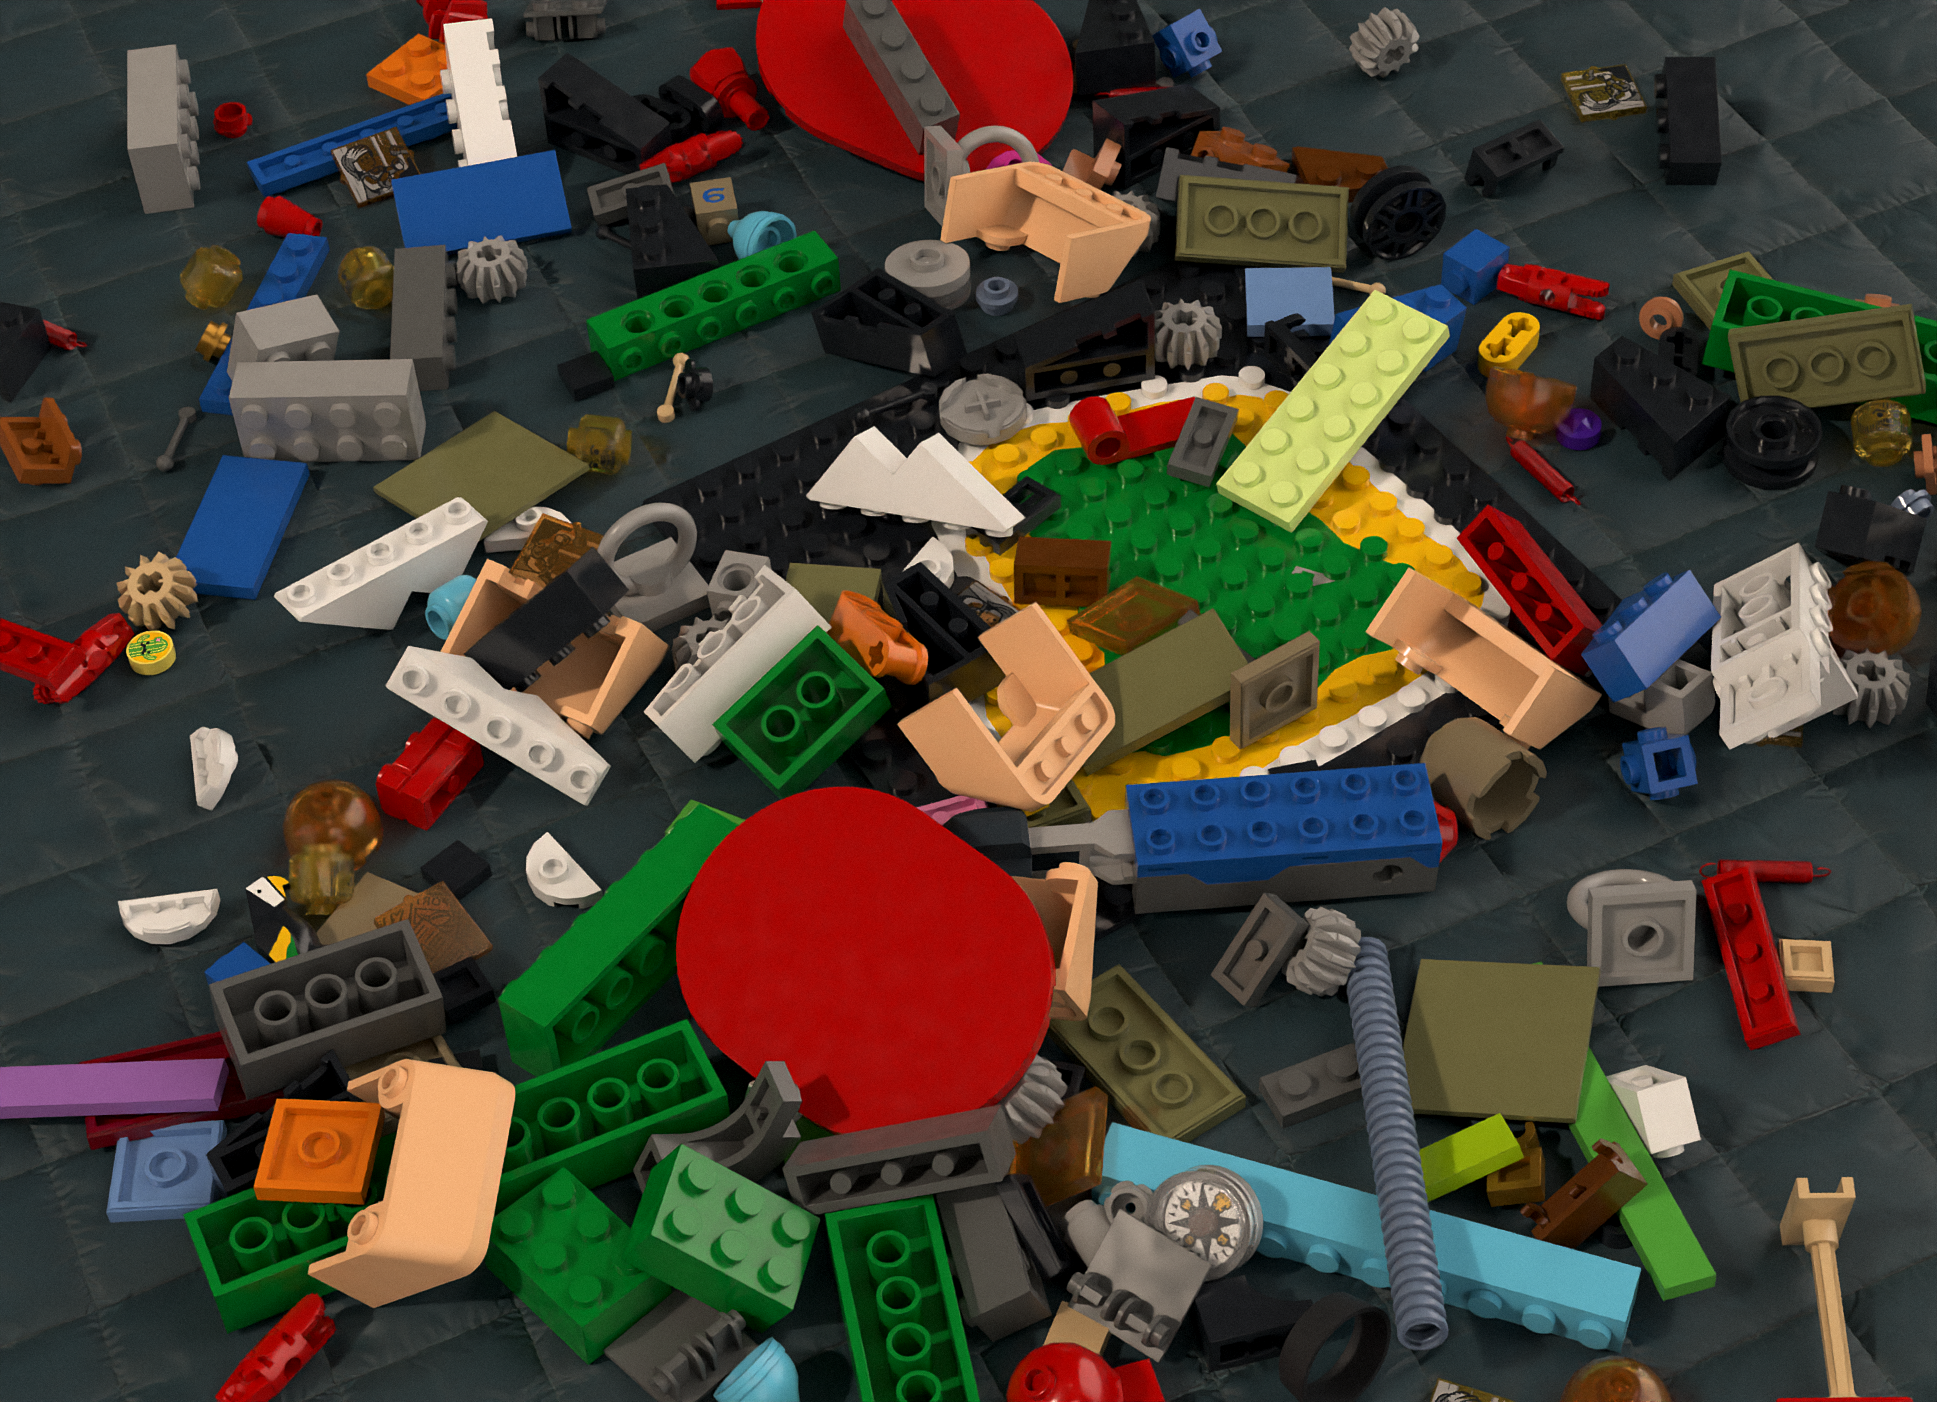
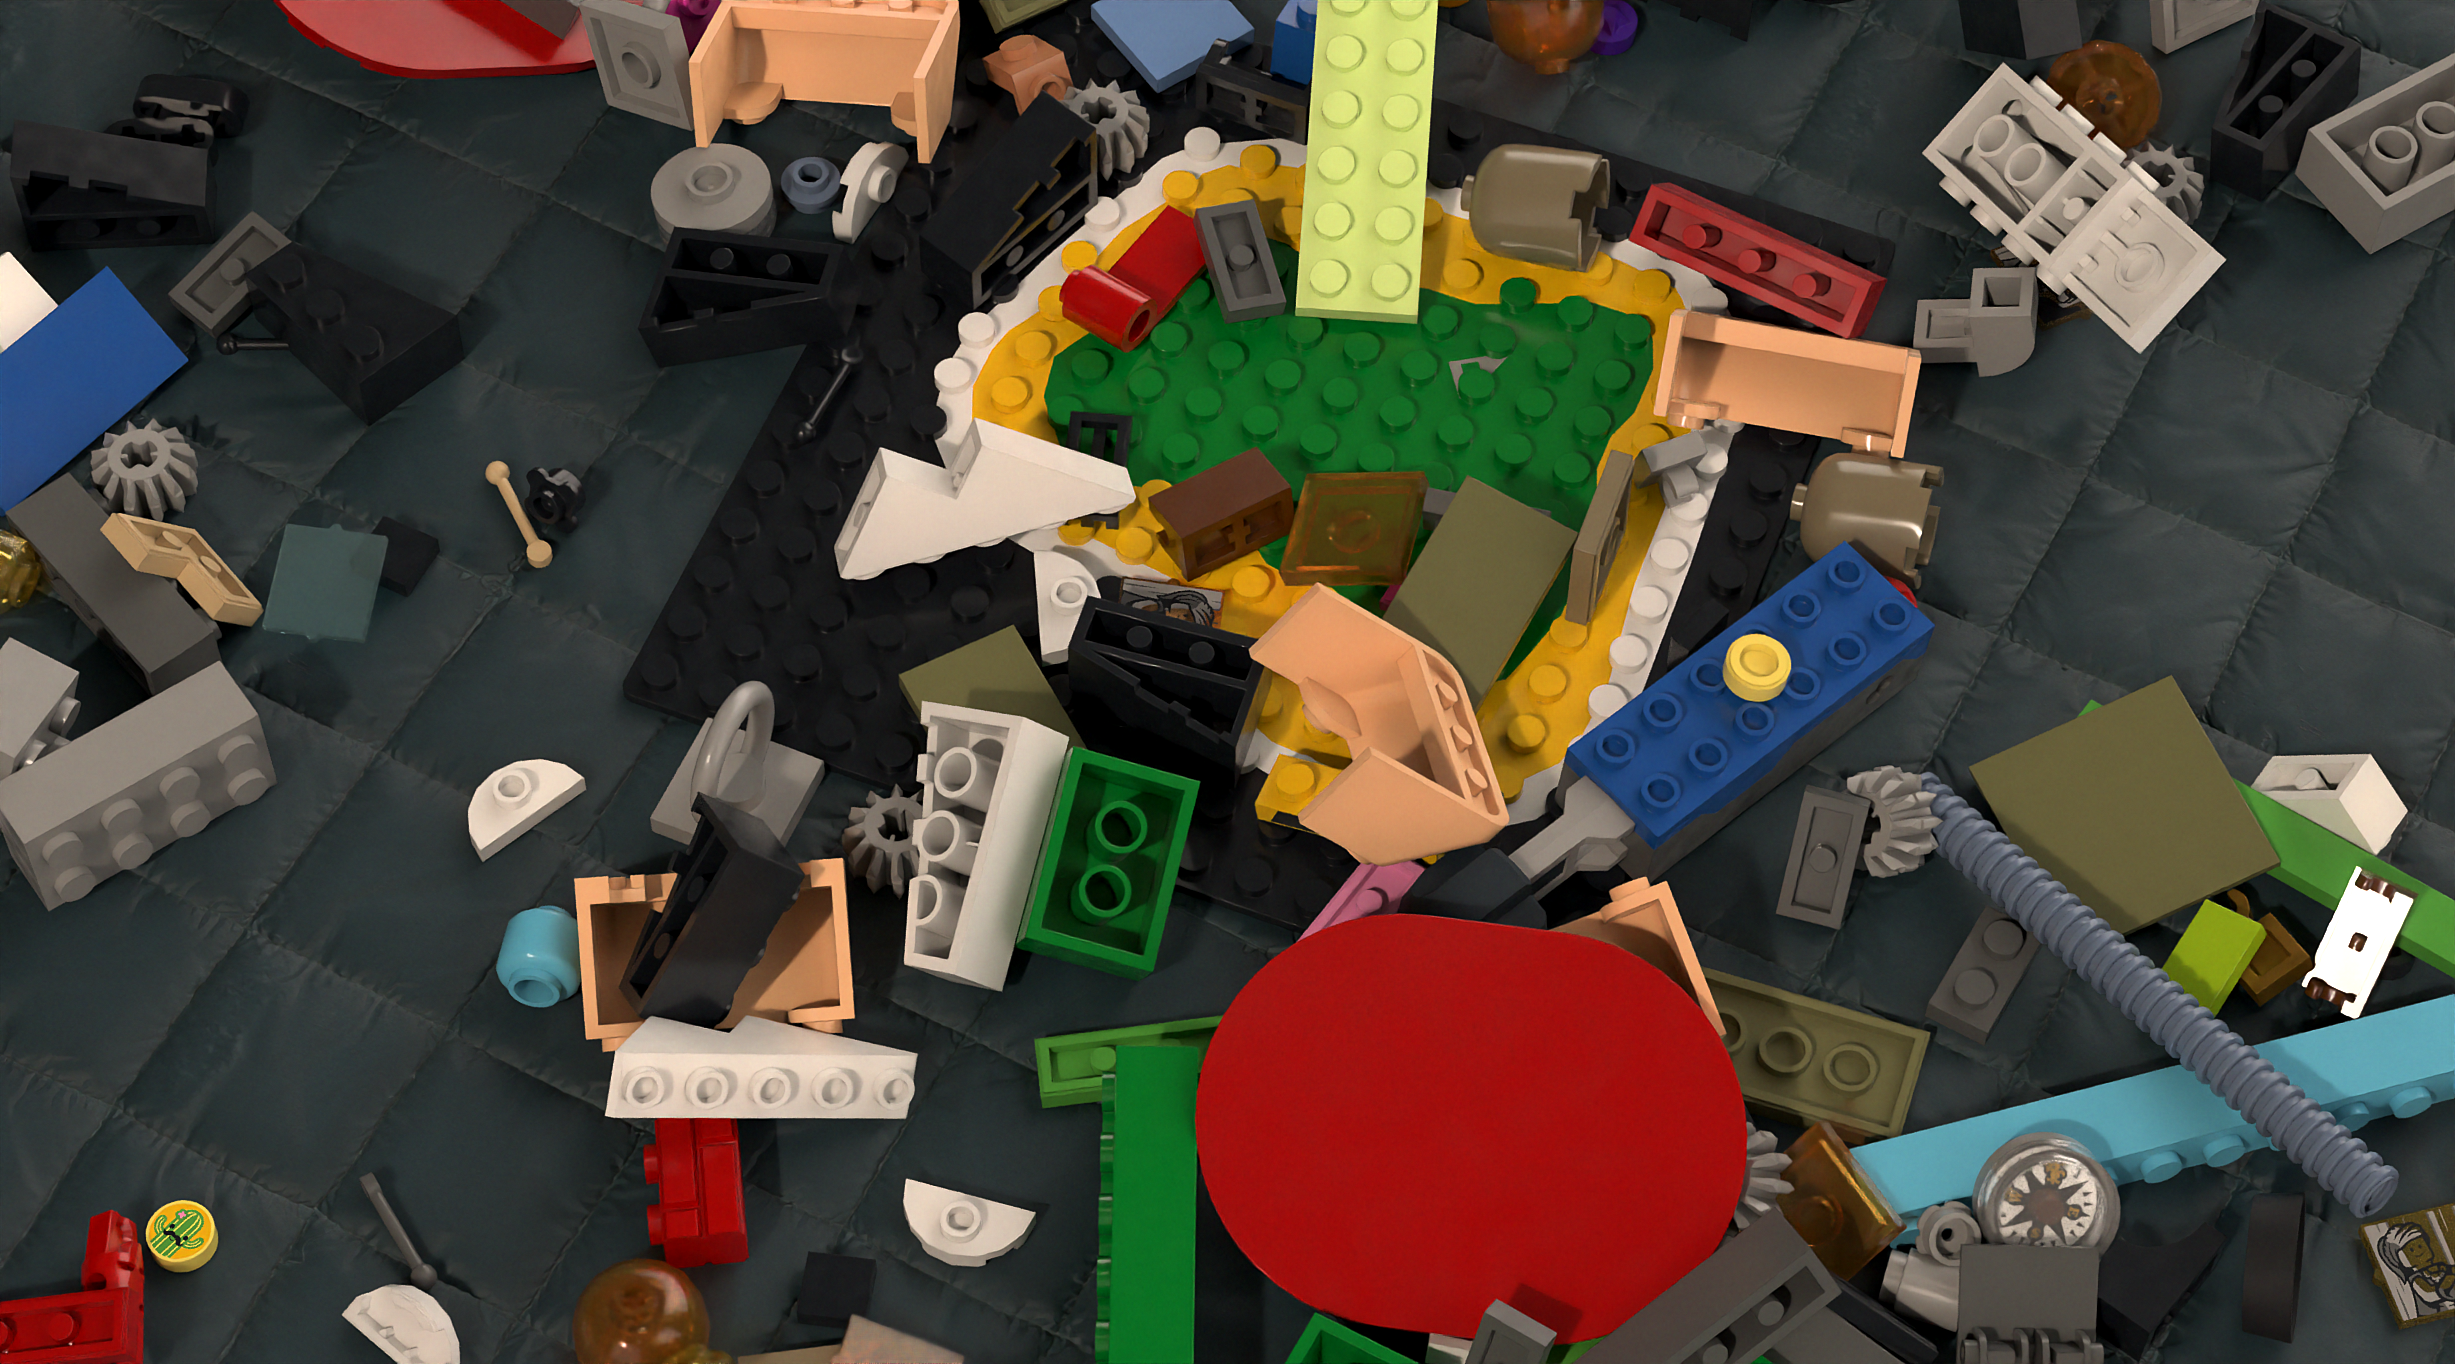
camera: 40 degrees left, 10 degrees up
tan gear [117,551,198,631] -> none
blue tile [176,455,310,600] -> none
white slope [274,497,488,630] -> none
olive piece [373,411,590,542] -> none
clear orange piece [509,513,604,588] -> none
clear yellow head [567,414,633,474] -> none
green brick [586,230,841,381] -> none
red hinge [639,130,743,183] -> none
red piece [689,47,769,131] -> none
dark tan brick [690,177,739,245] -> none
light grey brick [706,550,772,622] -> none
medium azure helmet [727,211,797,260] -> none
orange piece [826,590,928,686] -> none
light grey tile [939,374,1027,445] -> none
red piece [1505,436,1581,506] -> none
light grey tile [1567,869,1696,987] -> none
blue wedge [1581,569,1721,703] -> none
blue brick [1620,726,1698,800] -> none
red piece [1699,859,1831,883] -> none
red tile [1702,864,1801,1051] -> none
tan tile [1777,939,1835,993] -> none
none -> tan tile [100,513,264,627]
none -> clear light blue piece [262,524,389,643]
none -> dark grey hinge [359,1172,438,1291]
none -> white plate [832,141,909,244]
none -> nougat bracket [982,35,1074,115]
none -> dark tan cylinder [1460,143,1610,273]
none -> light grey tile [1633,430,1708,509]
none -> light yellow tile [1723,634,1791,702]

